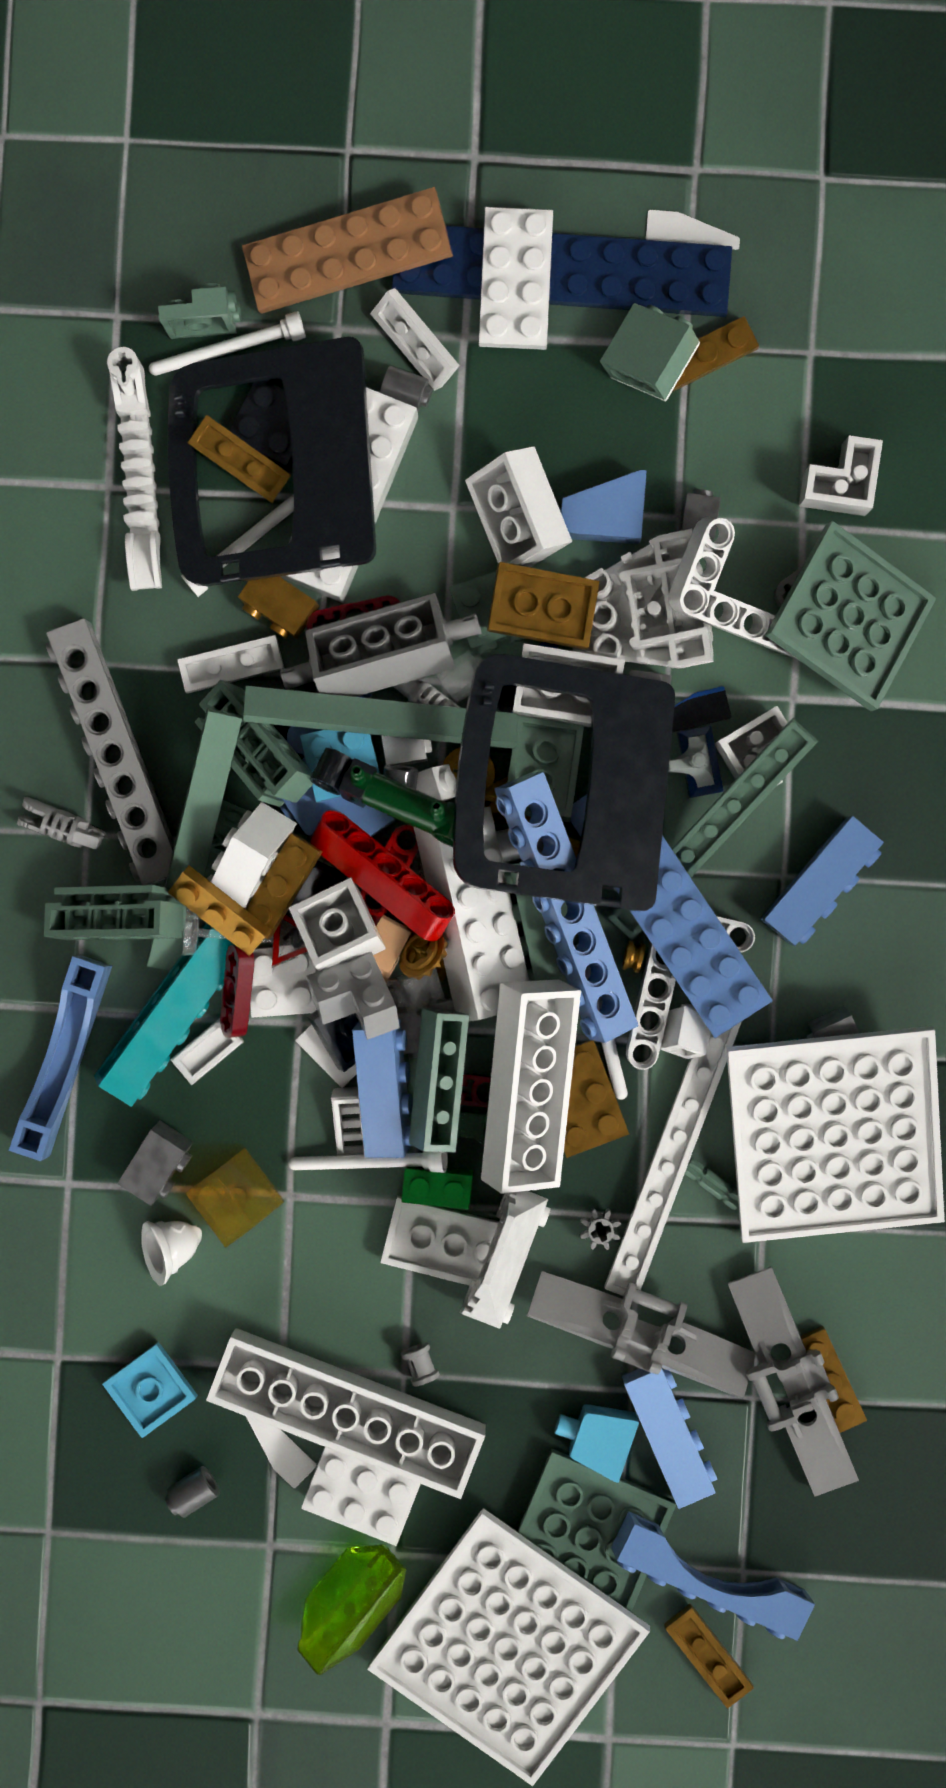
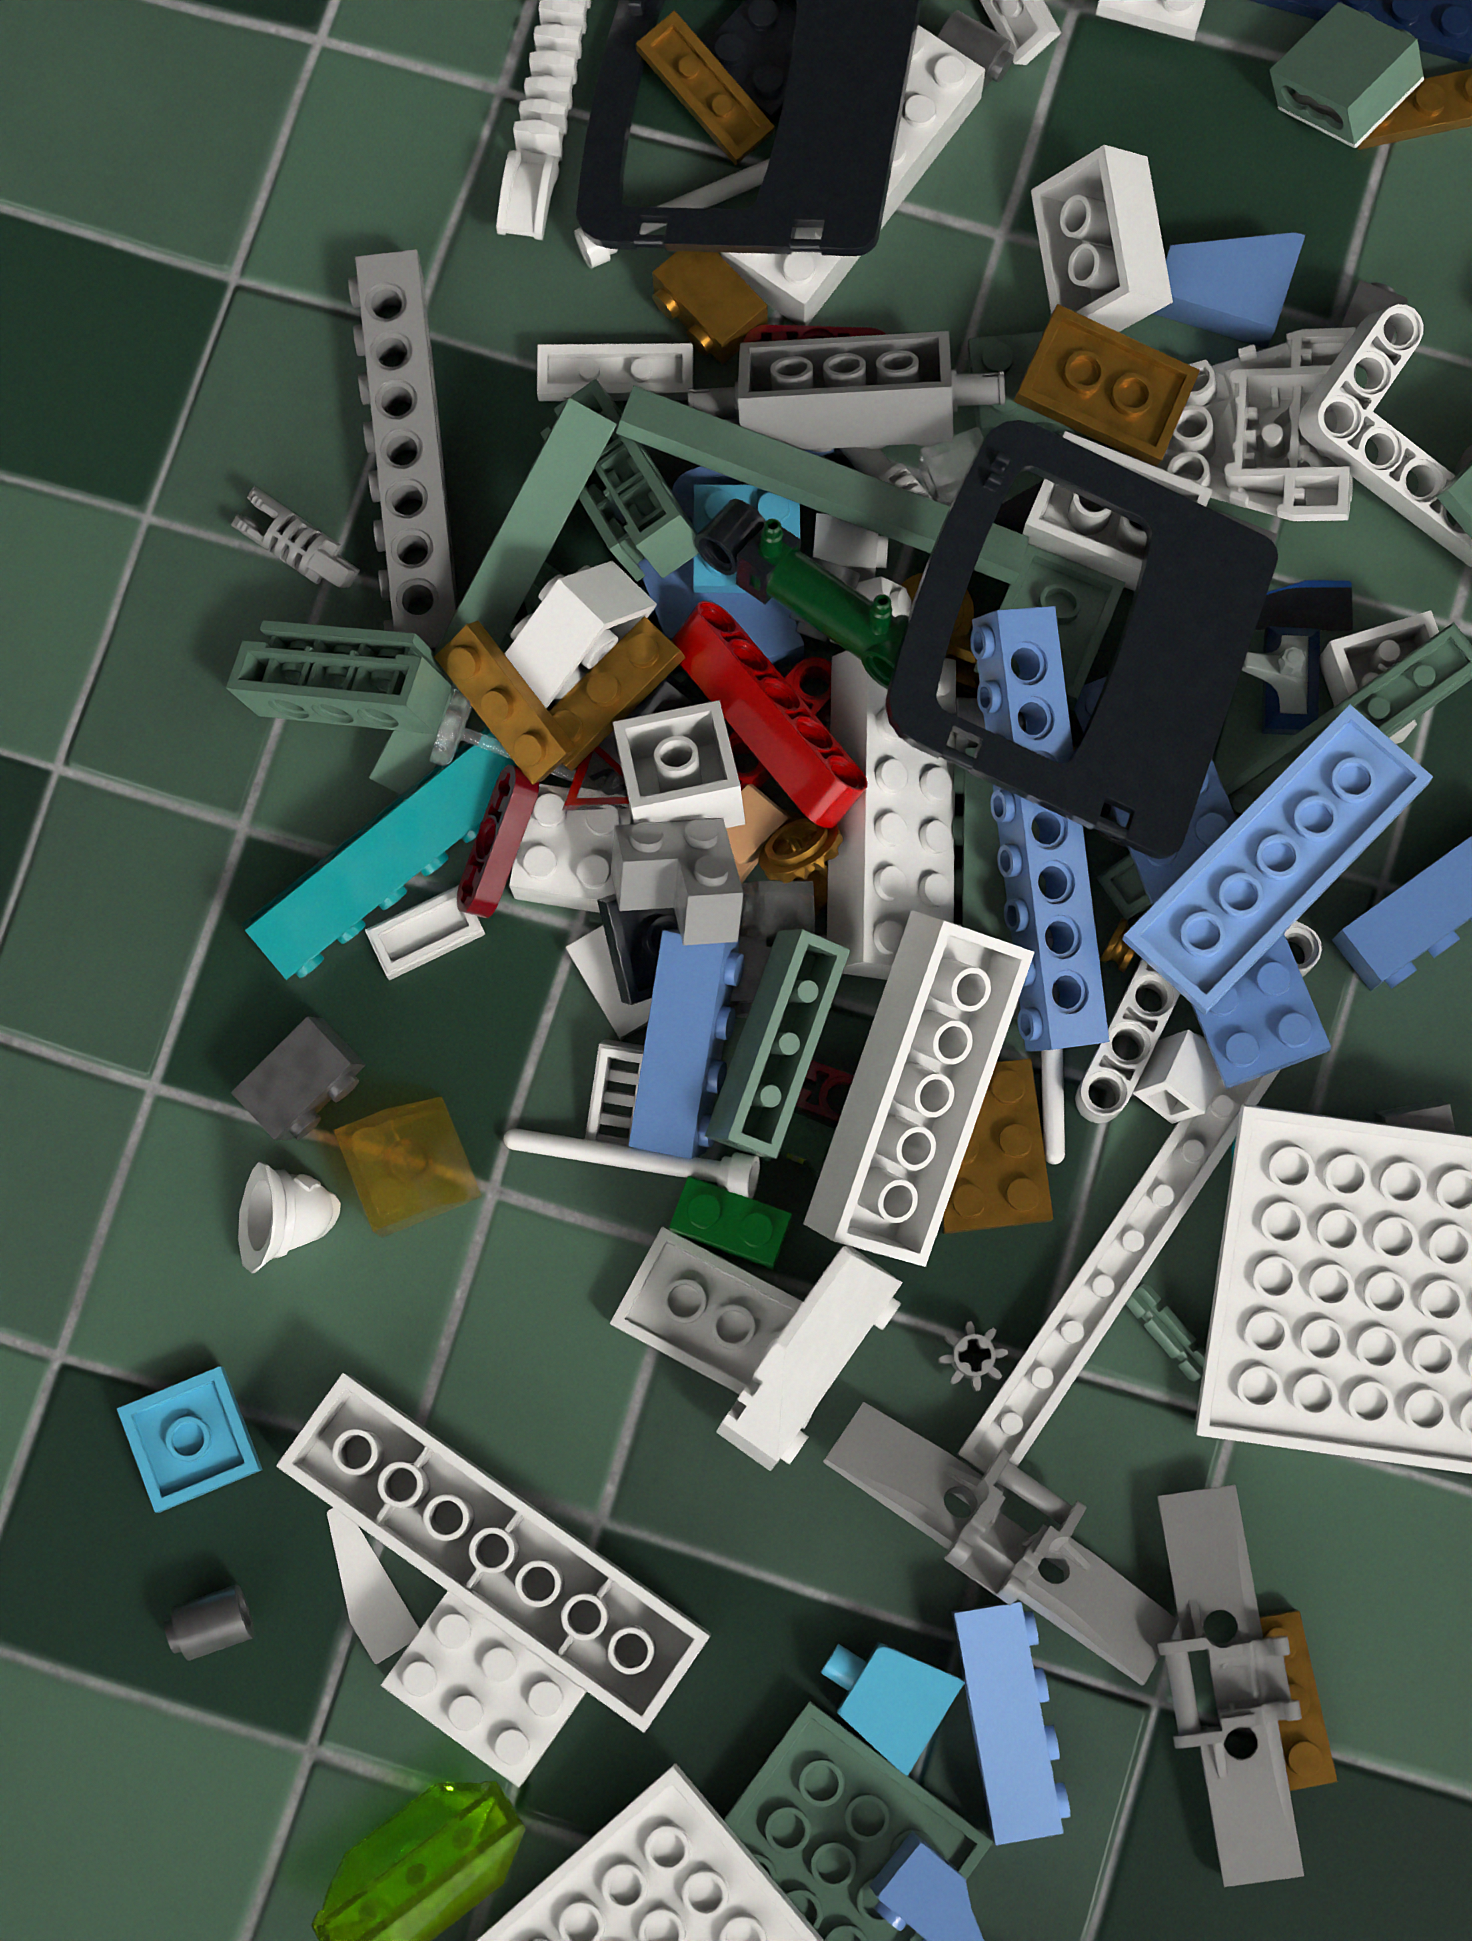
camera: 10 degrees right, 10 degrees down
medium blue arch [9,955,112,1161] -> none
light grey bush [401,1342,440,1386] -> none
none -> light blue plate [1123,704,1433,1015]

